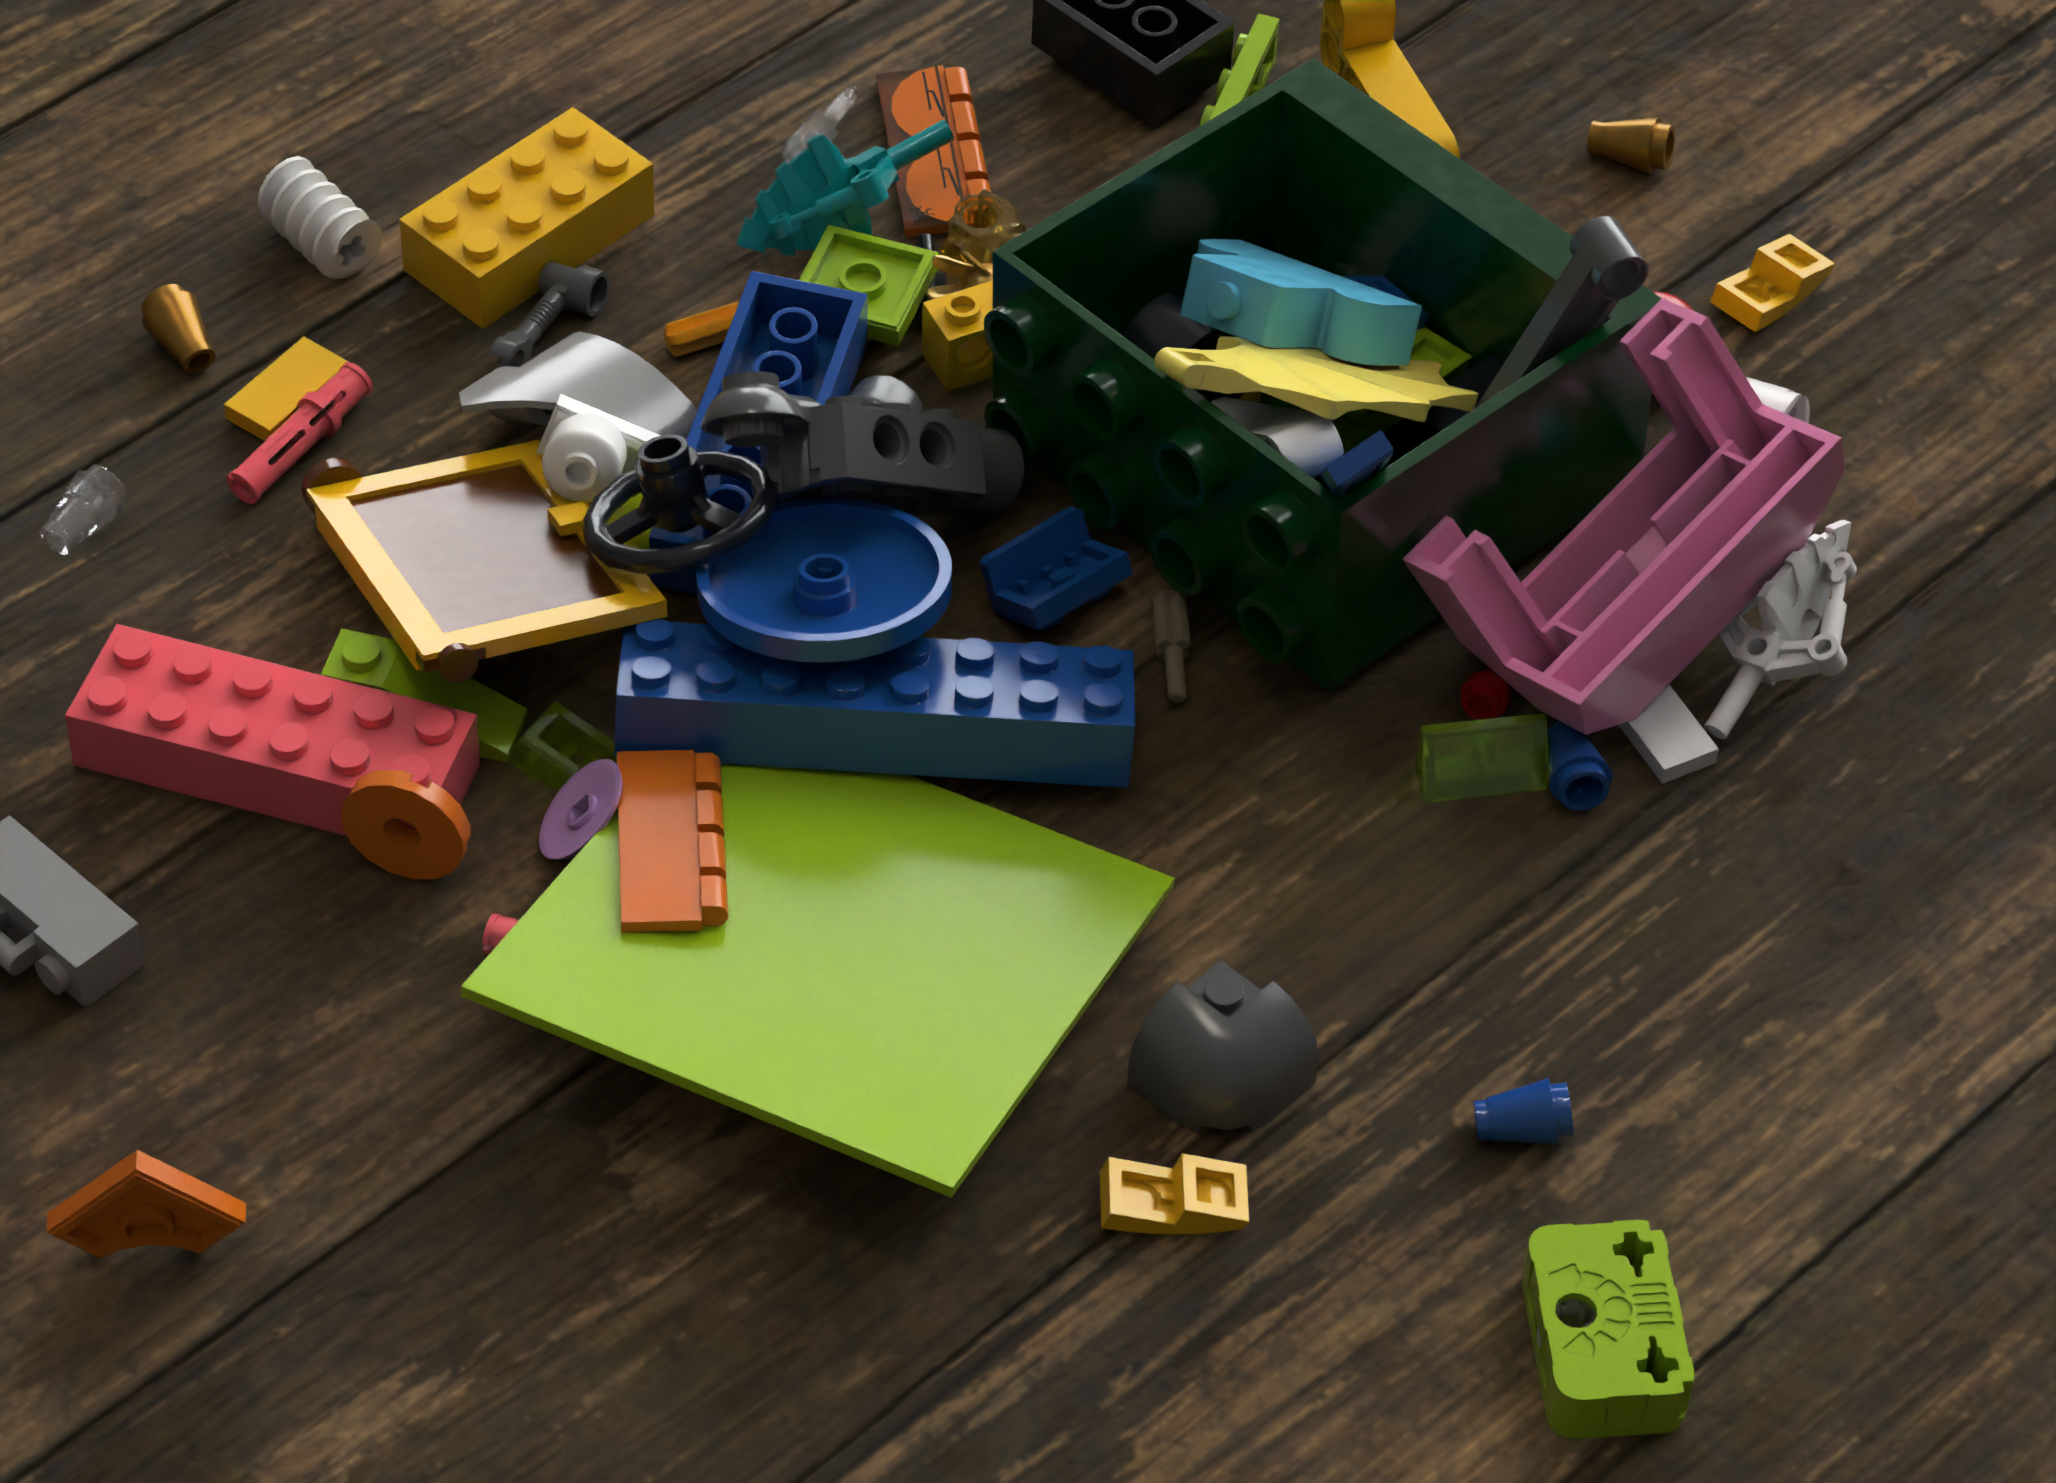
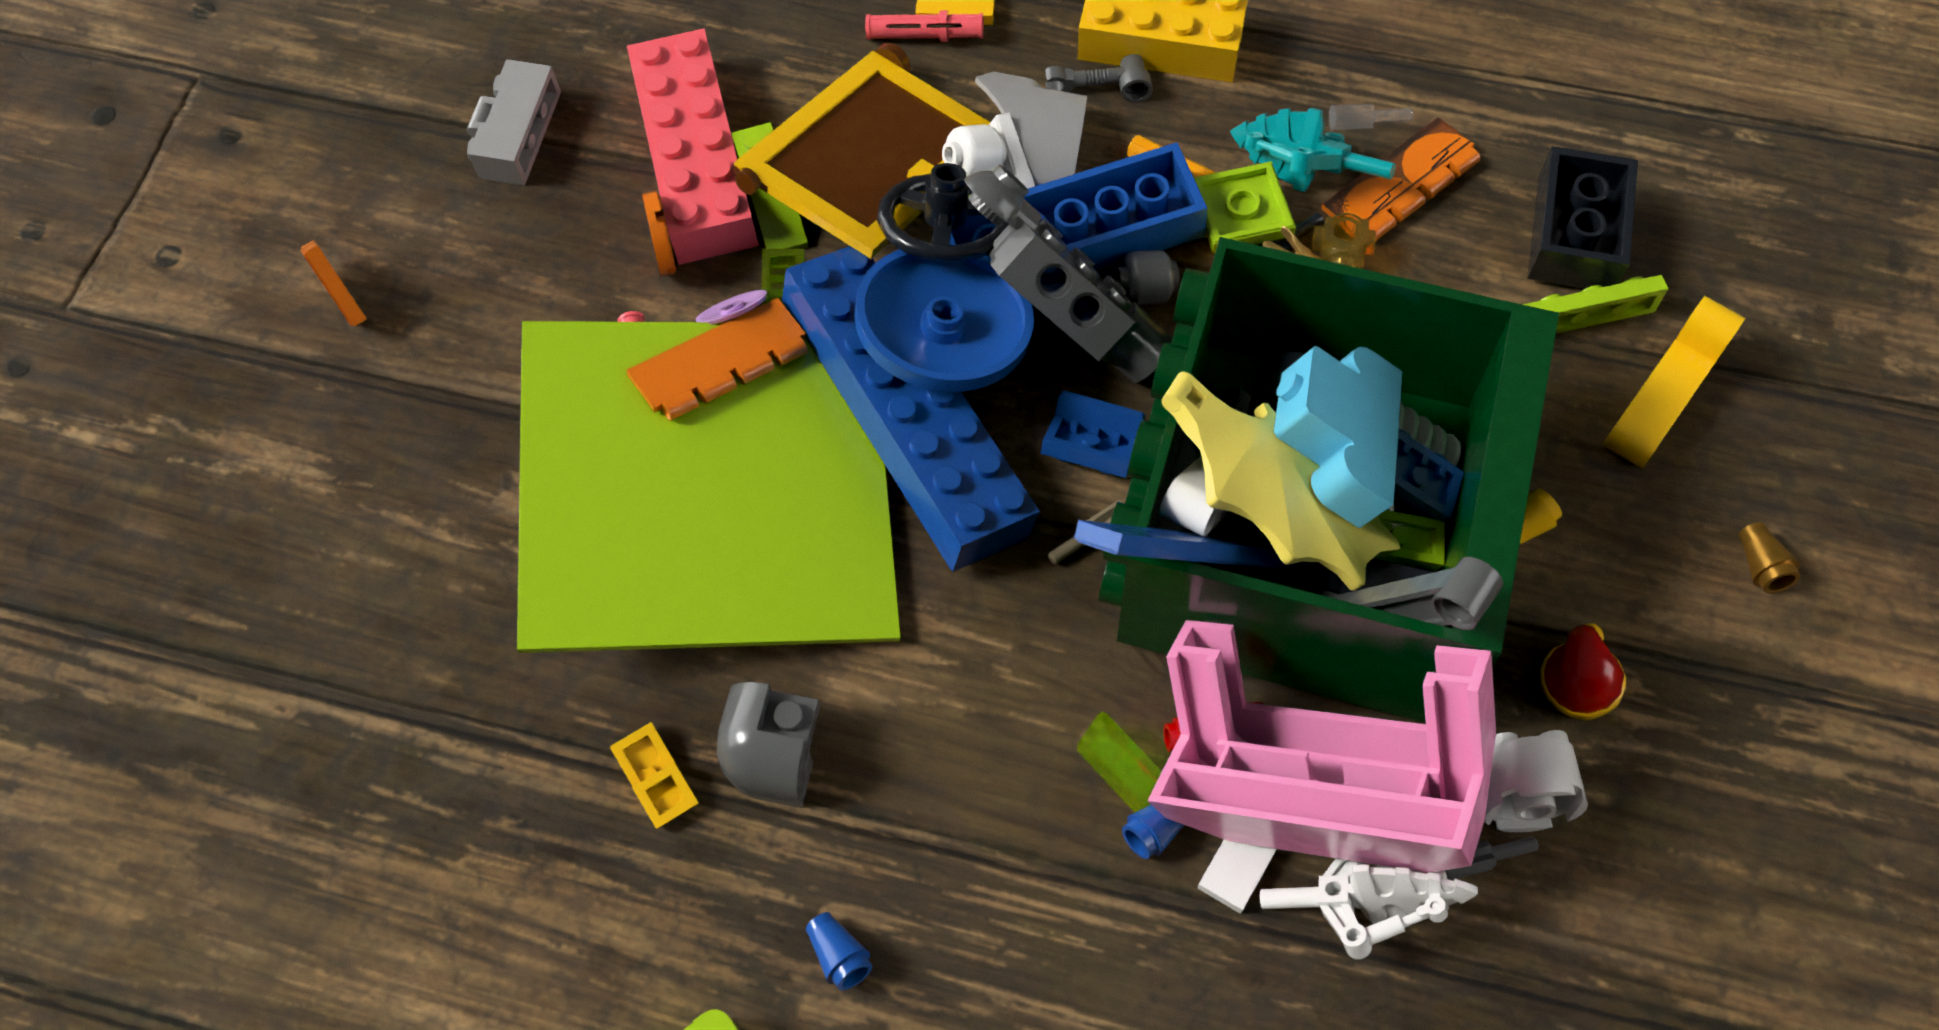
camera: 65 degrees right, 15 degrees up
yellow slope [1710,234,1835,332] -> none

